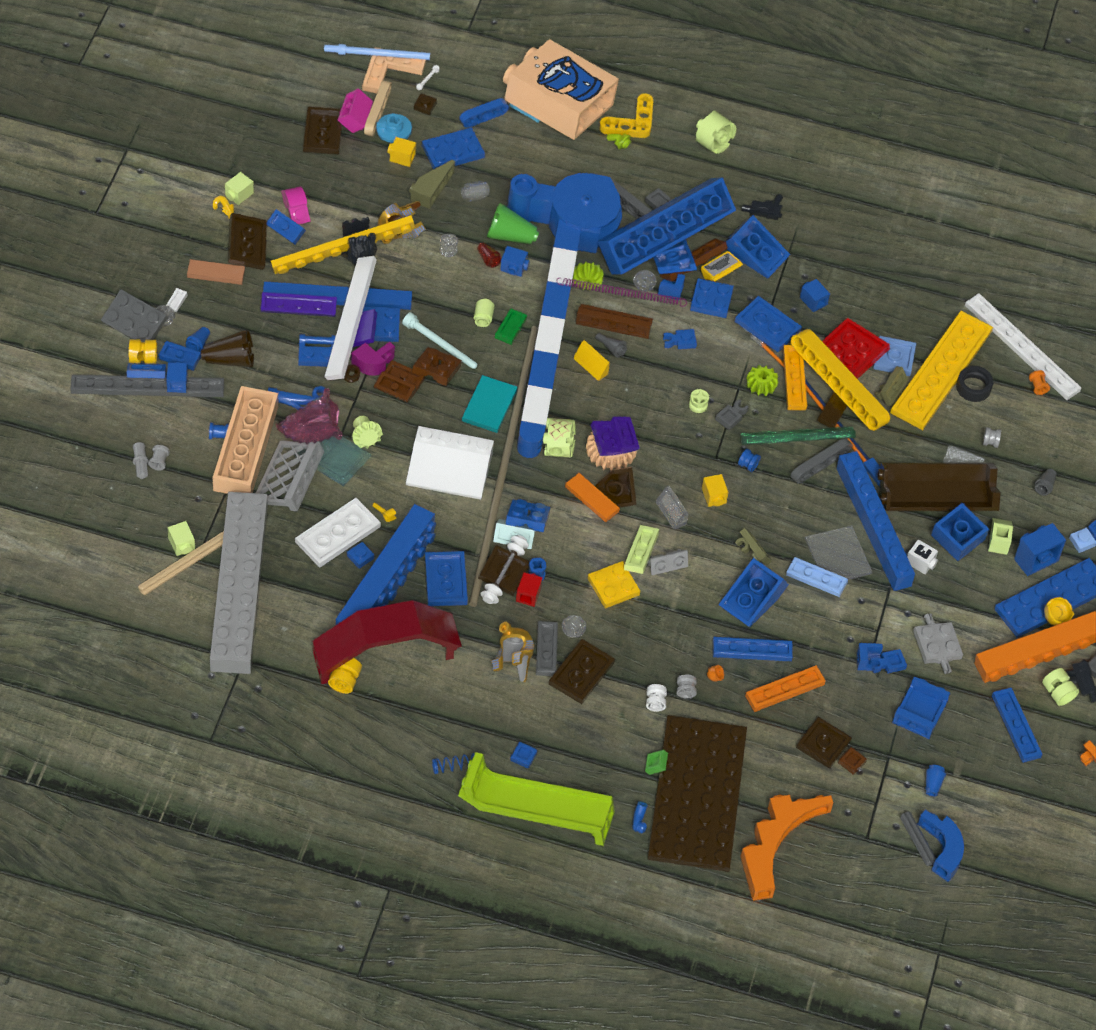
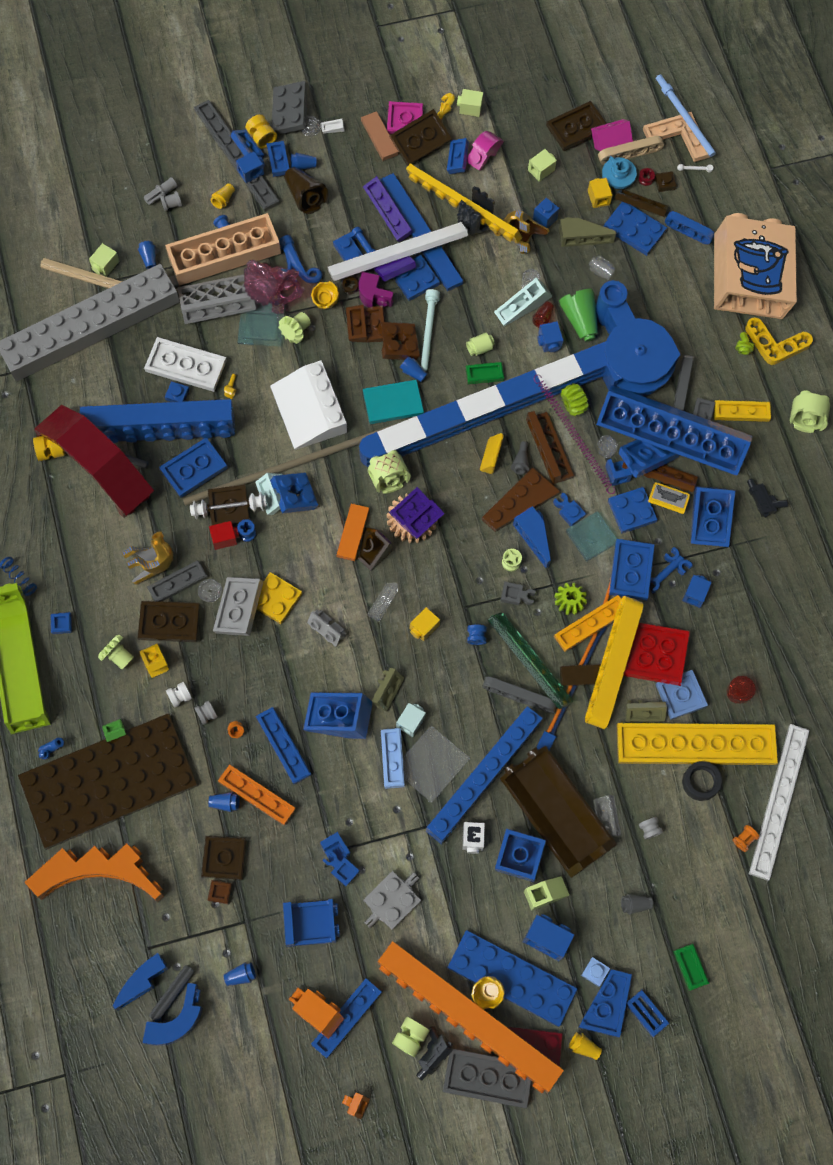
camera: 60 degrees right, 15 degrees up
yellowish green plate [624,525,659,574] -> none
none -> yellowish green gear [98,635,134,669]
none -> blue slope [113,953,168,1011]
none -> blue cone [138,241,156,269]
none -> yellow slope [139,644,169,678]
none -> blue cone [208,792,240,812]
none -> yellow cone [211,184,235,209]
none -> light grey plate [213,577,263,636]
none -> orange brick [288,988,344,1039]
none -> yellow hair [311,281,339,309]
none -> dark pink tile [387,101,423,134]
none -> light aqua brick [396,703,426,737]
none -> blue cone [400,356,427,382]
none -> reddish brown wing [482,468,560,532]
none -> light aqua slope [494,278,552,326]
none -> blue slope [513,506,551,568]
none -> yellowish green brick [528,149,557,182]
none -> blue brick [533,198,559,228]
none -> clear light blue tile [566,511,617,562]
none -> dark brown tile [615,189,669,217]
none -> dark red bush [638,168,655,186]
none -> blue bar [650,547,692,593]
none -> yellow plate [714,400,771,422]
none -> clear red piece [726,676,756,704]

